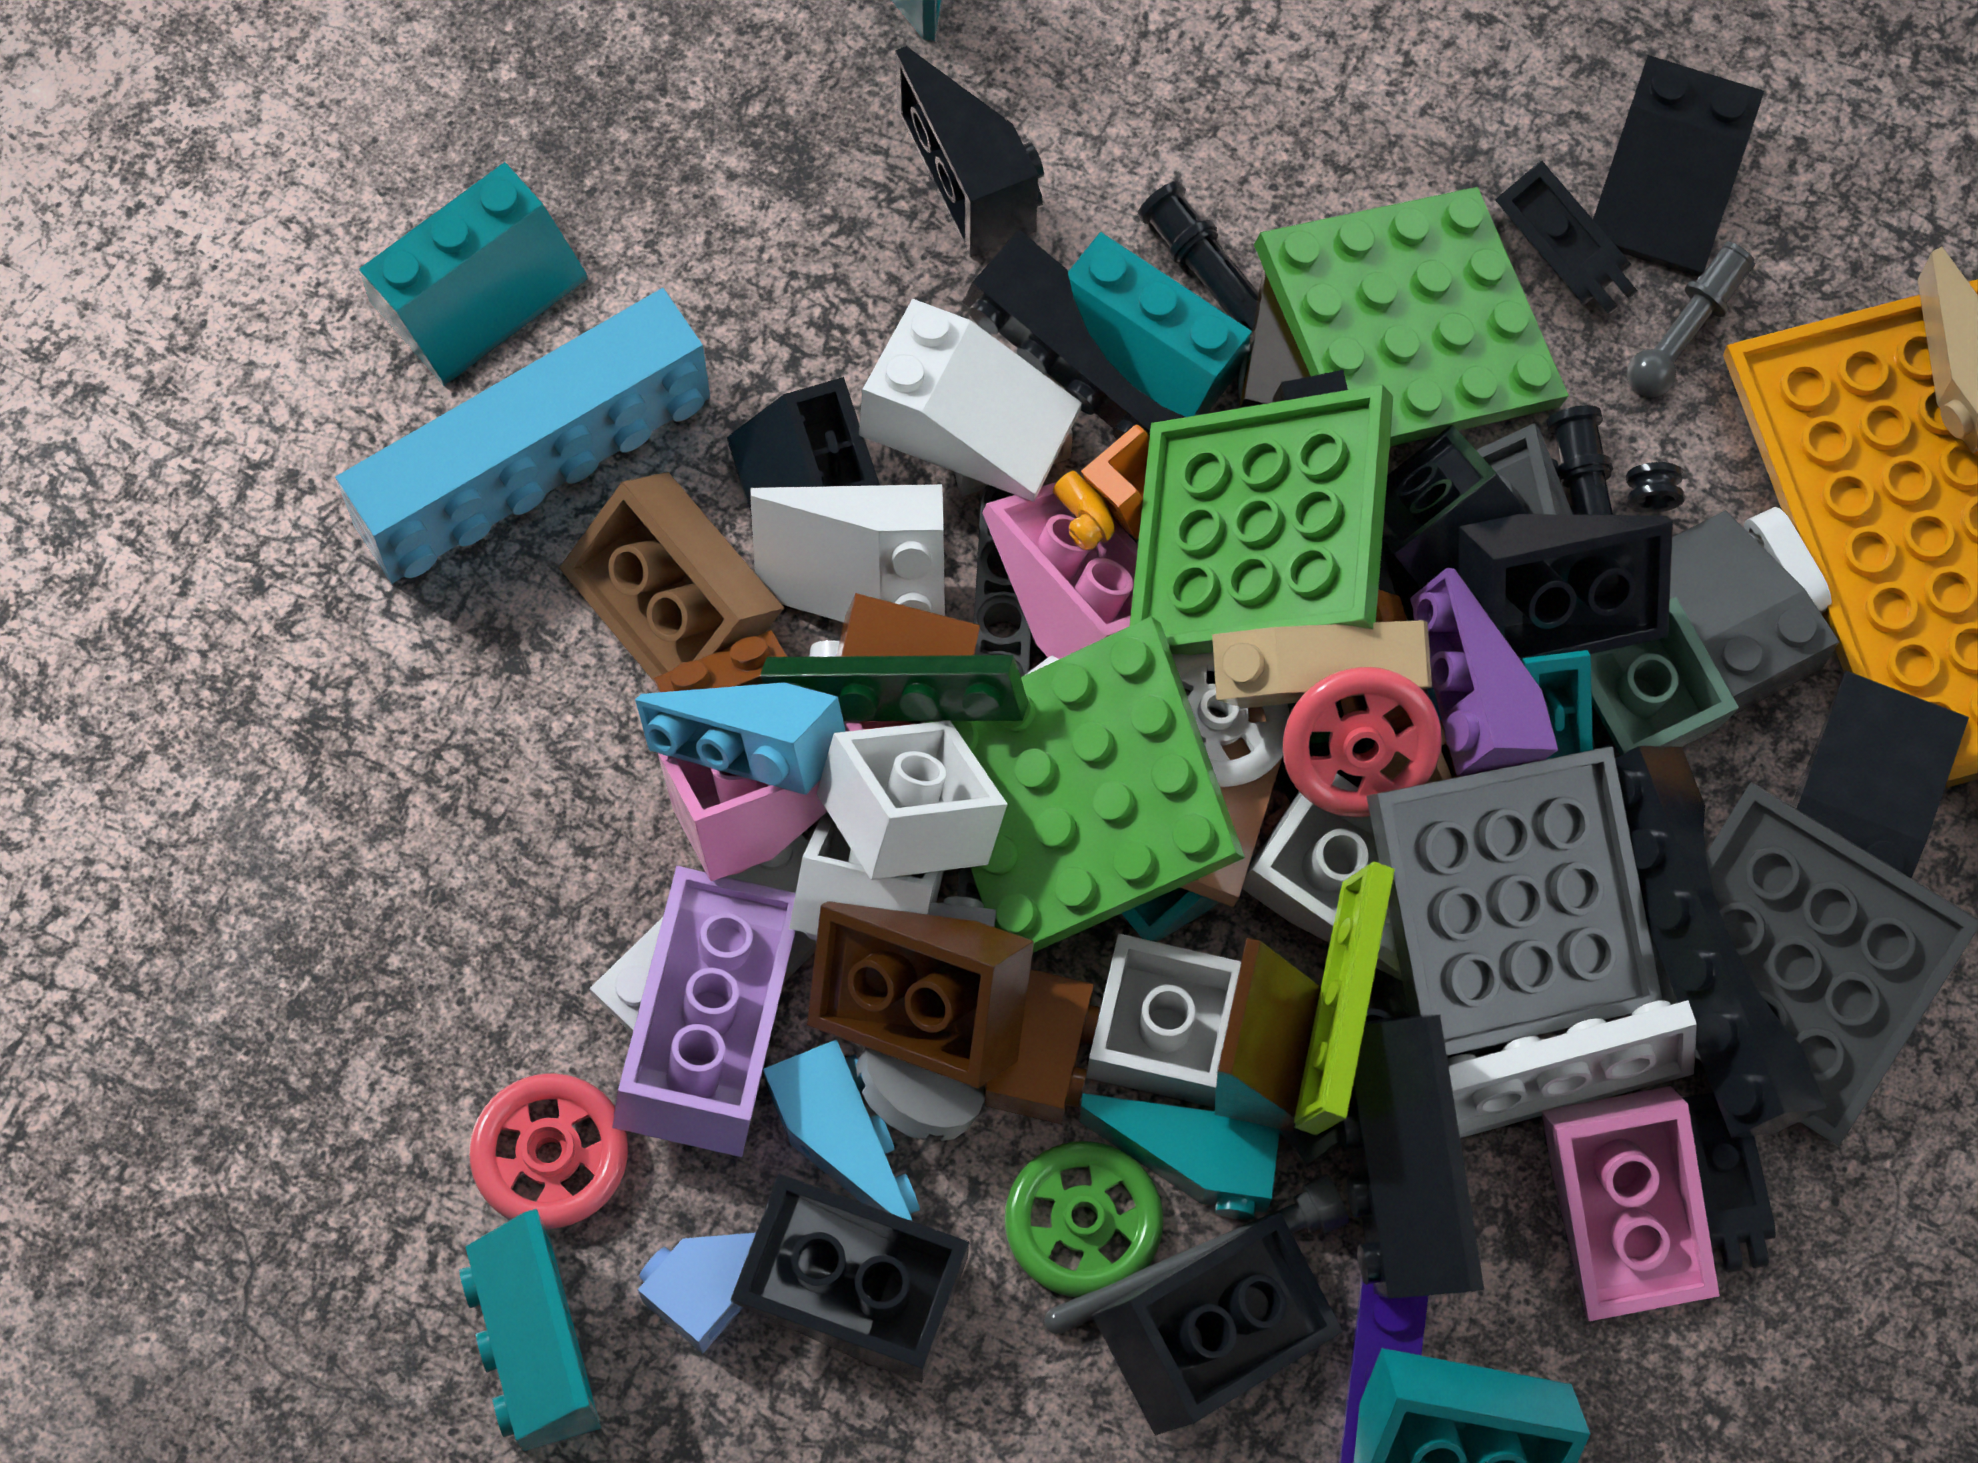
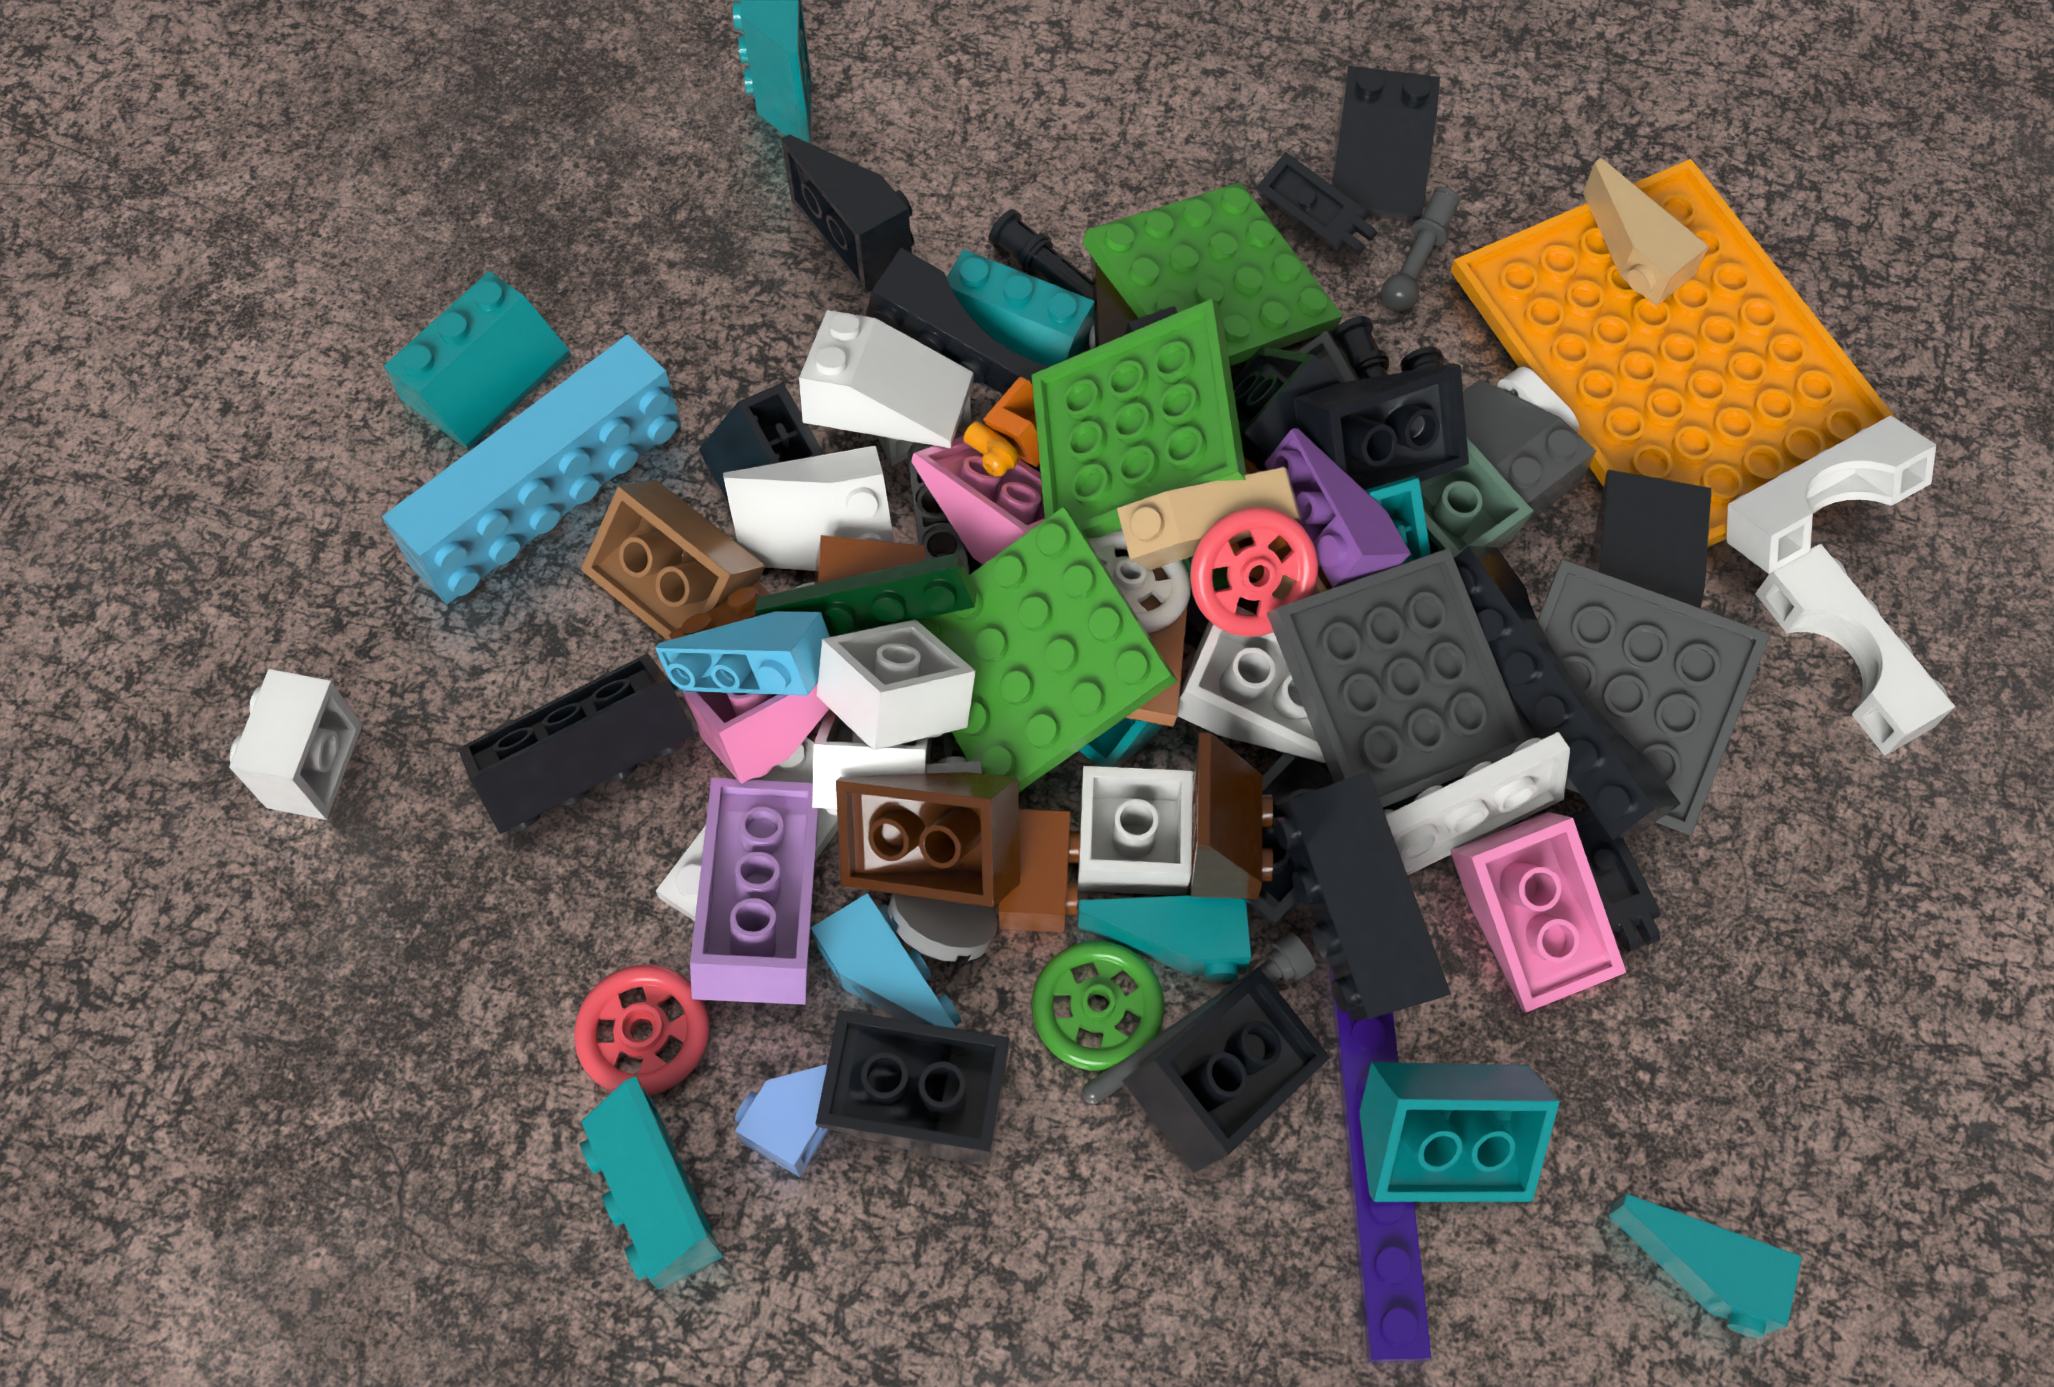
camera: 10 degrees left, 5 degrees down
lime tile [1294,861,1395,1135] -> none
none -> white brick [229,669,363,820]
none -> black slope [458,653,695,834]

